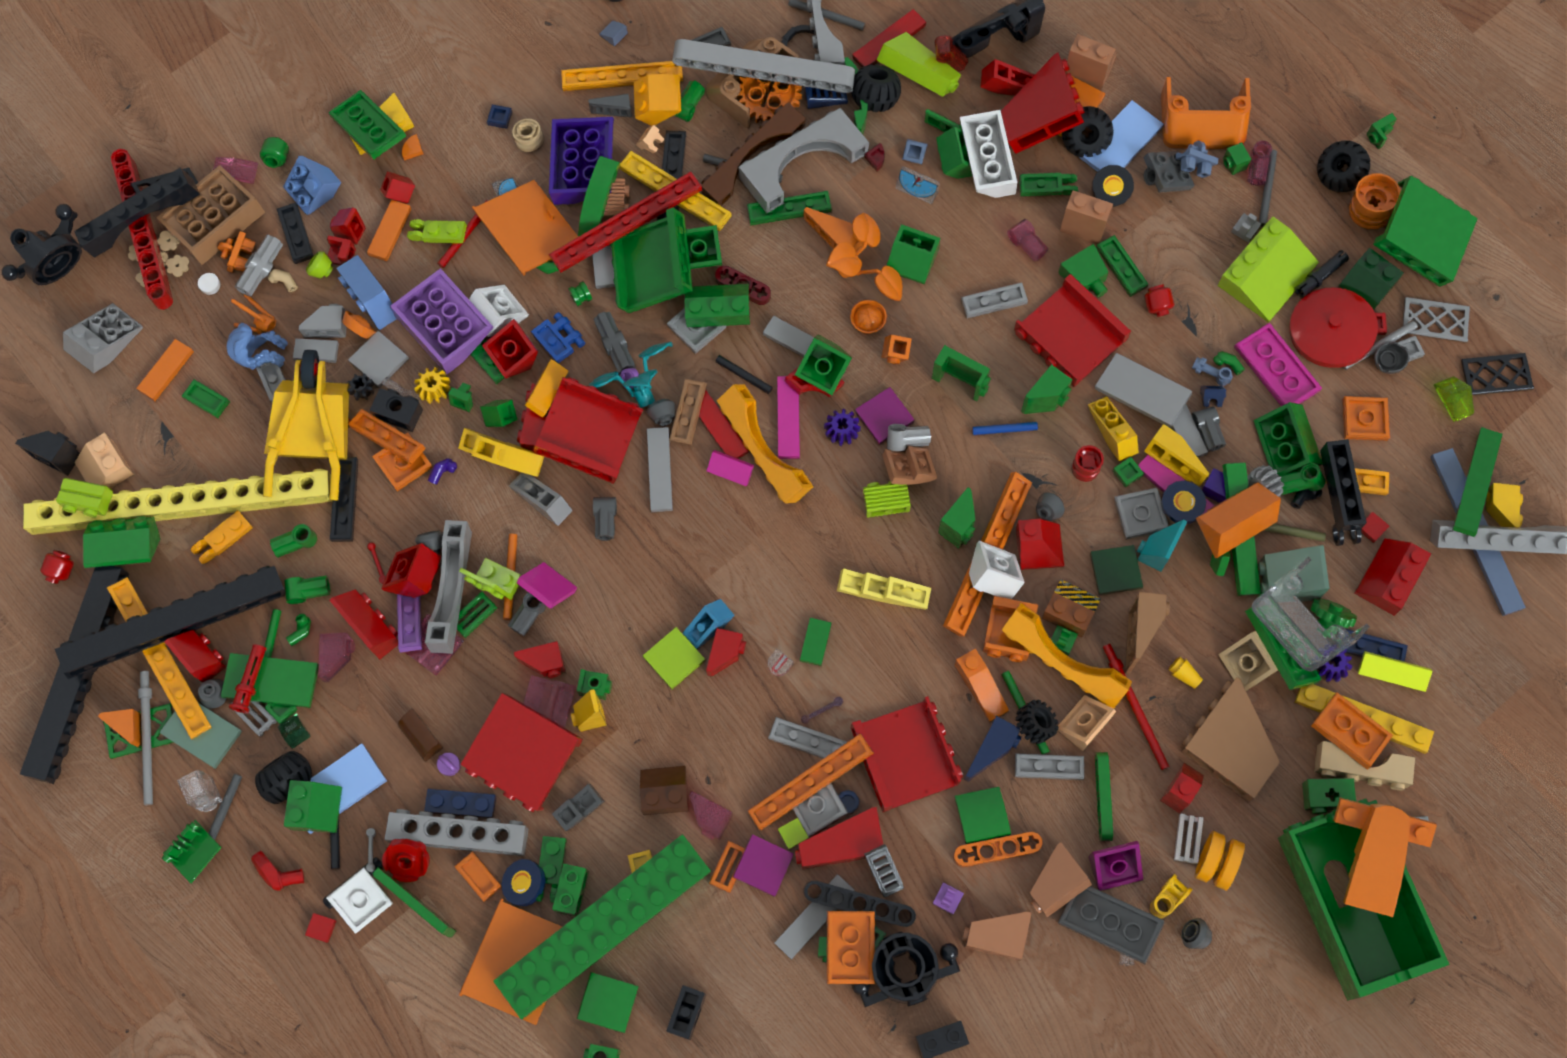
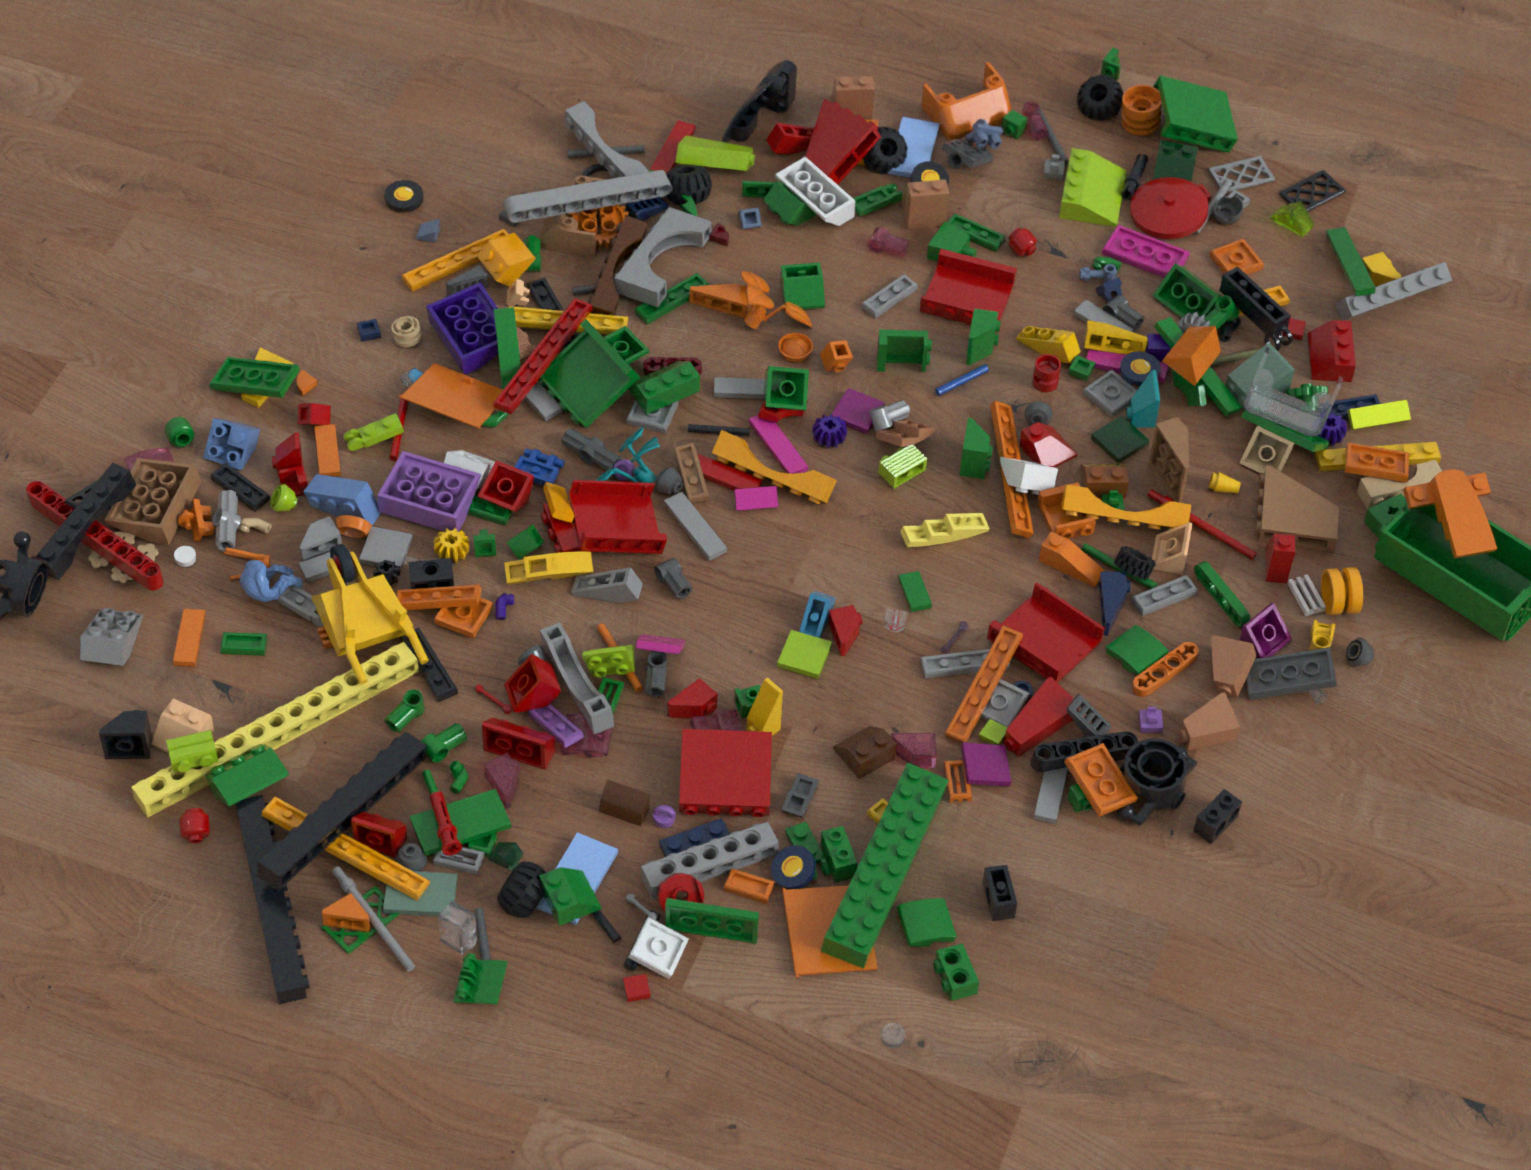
camera: 35 degrees left, 20 degrees down
light orange hinge [190,510,253,564] -> none
red arm [251,851,304,891] -> none
green wheel [568,281,593,307] -> none
slope [896,166,940,204] -> none
clear red piece [934,35,968,72] -> none
light grey tile [1095,353,1192,428] -> none
sand blue tile [1431,448,1526,616] -> none

